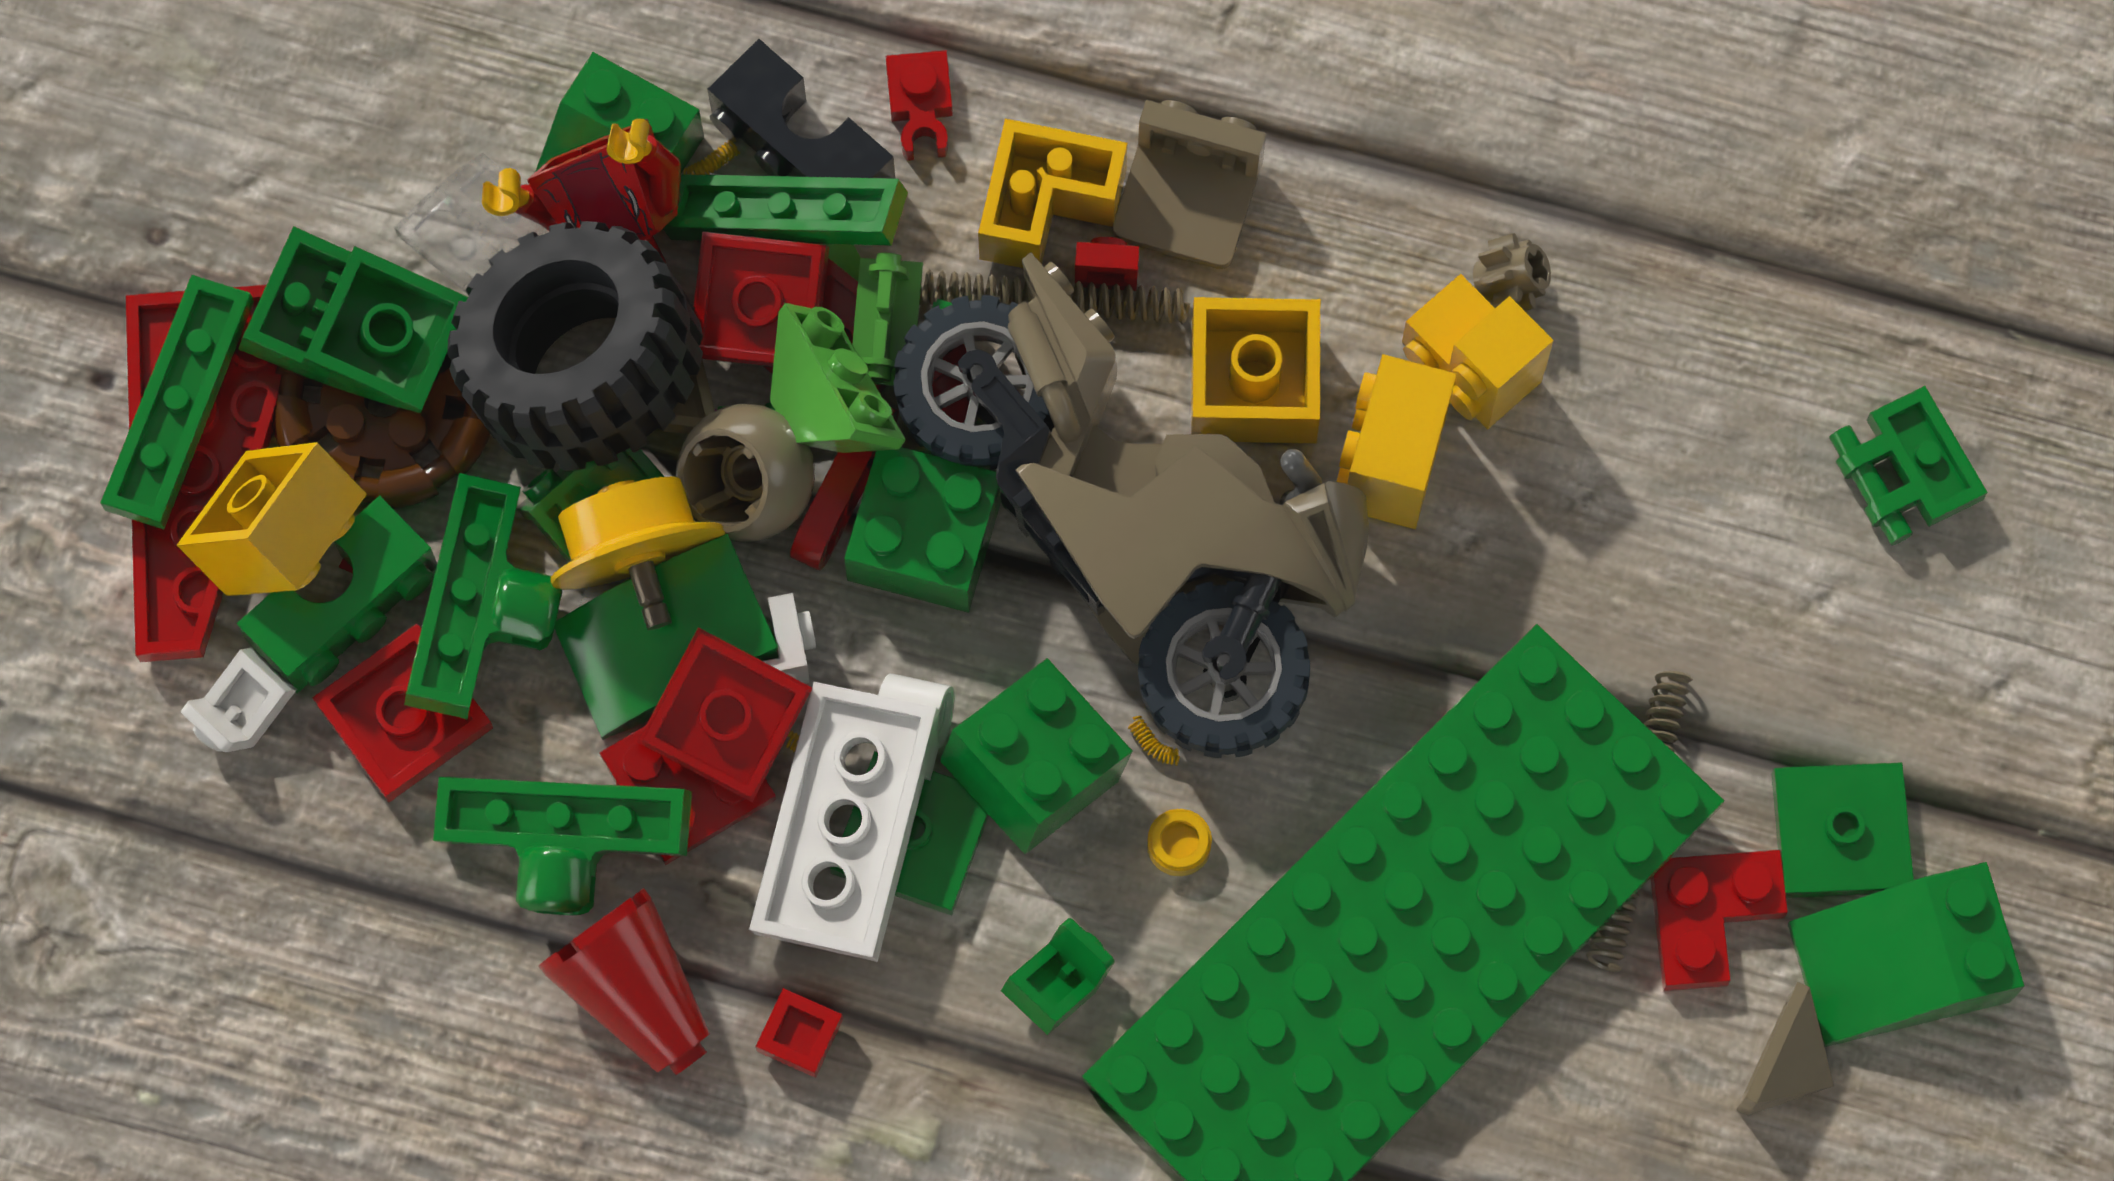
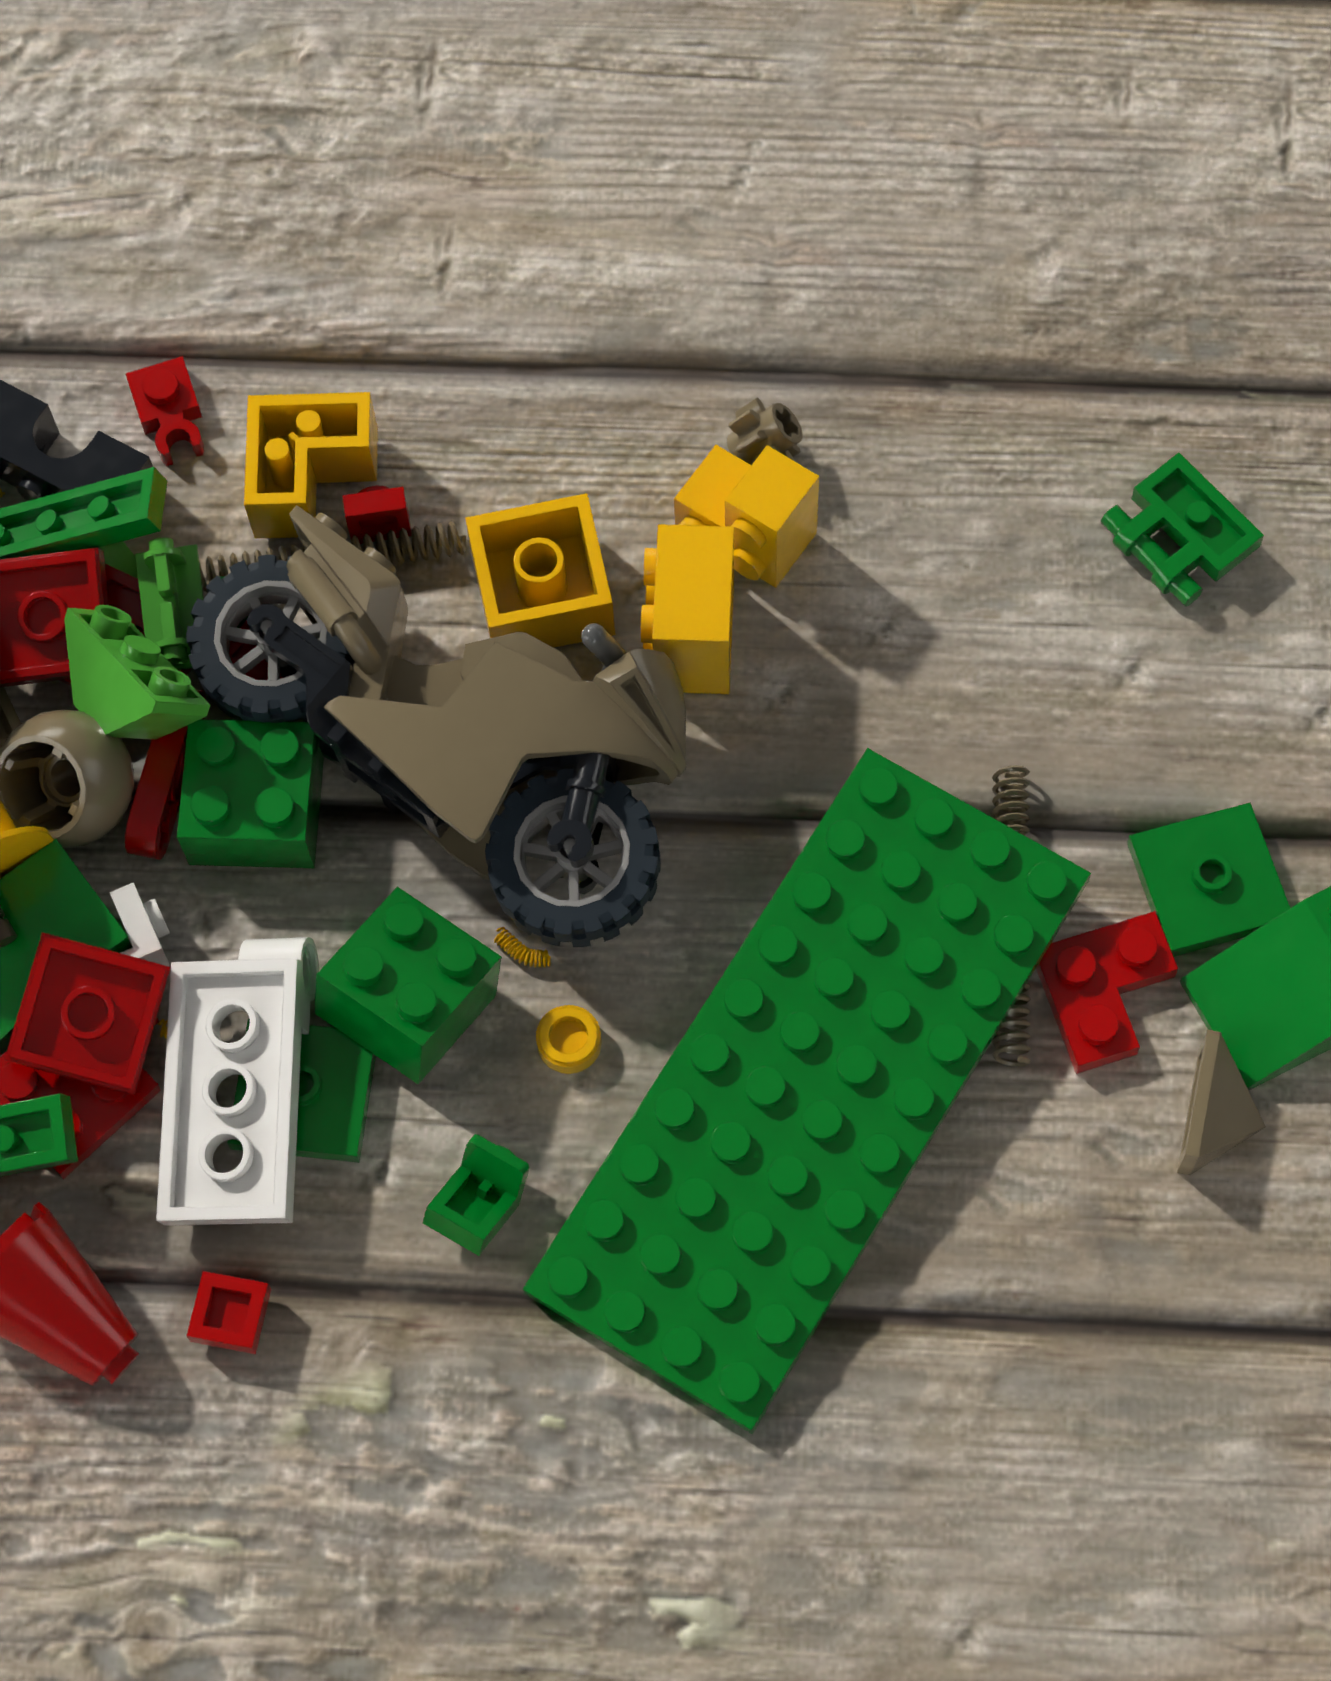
camera: 10 degrees left, 5 degrees down
dark tan bracket [1113,100,1266,269] -> none

